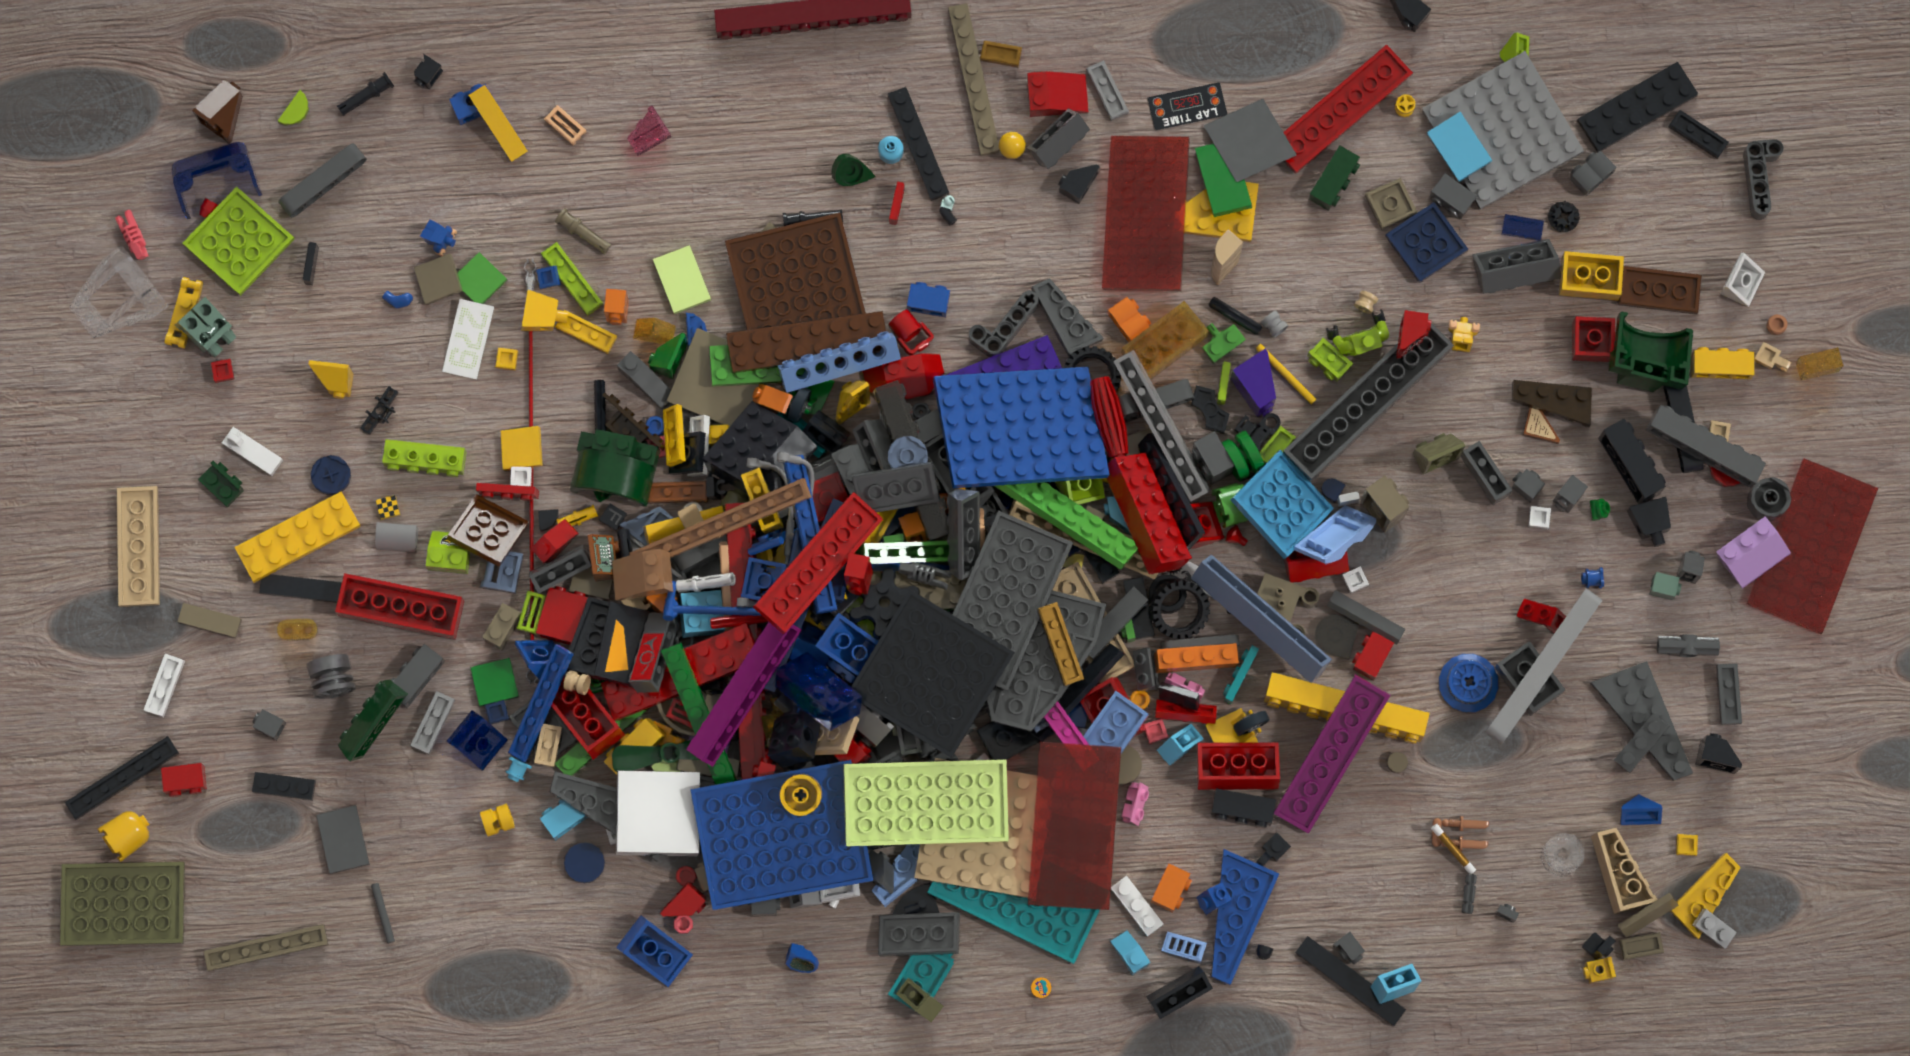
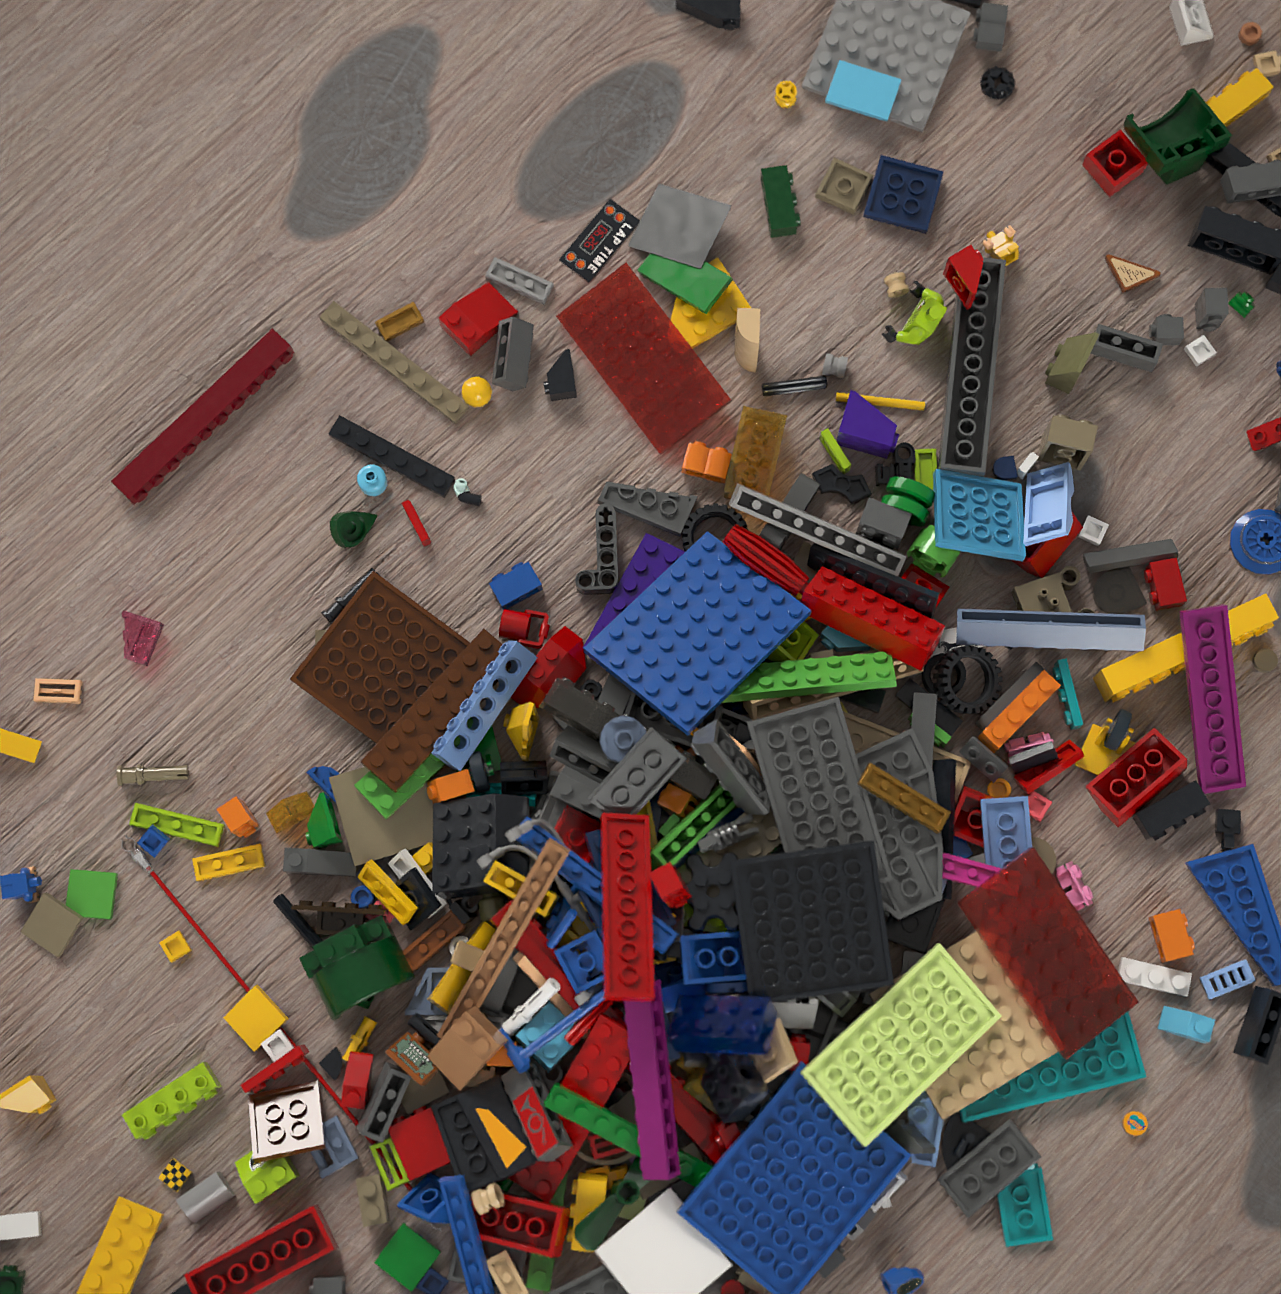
camera: 35 degrees left, 0 degrees up
dark blue tile [311,455,351,495] -> none
black piece [360,386,399,435] -> none
blue arm [382,291,413,309] -> none
white sticker [442,299,494,379] -> none
yellow torso [521,290,568,331] -> none
black tile [599,503,627,531] -> none
yellowish green tile [653,245,711,314] -> none
yellow brick [780,774,822,816] -> none
olive slope [896,978,944,1022] -> none
medium azure slope [1157,724,1204,766] -> none
blue bracket [1196,883,1231,915] -> none
bright green plate [1202,323,1246,364] -> none
red rock [1225,525,1248,546] -> none
red plate [1283,45,1413,174] -> none
lime bracket [1307,338,1353,382] -> none
dark grey brick [1429,173,1477,219] -> none
dark grey slope [1472,239,1561,294] -> none
clear blue tile [1501,214,1544,241] -> none
dark brown wing [1511,380,1592,428] -> none
yellow brick [1559,251,1624,301] -> none
reddish brown tile [1618,266,1702,315] -> none

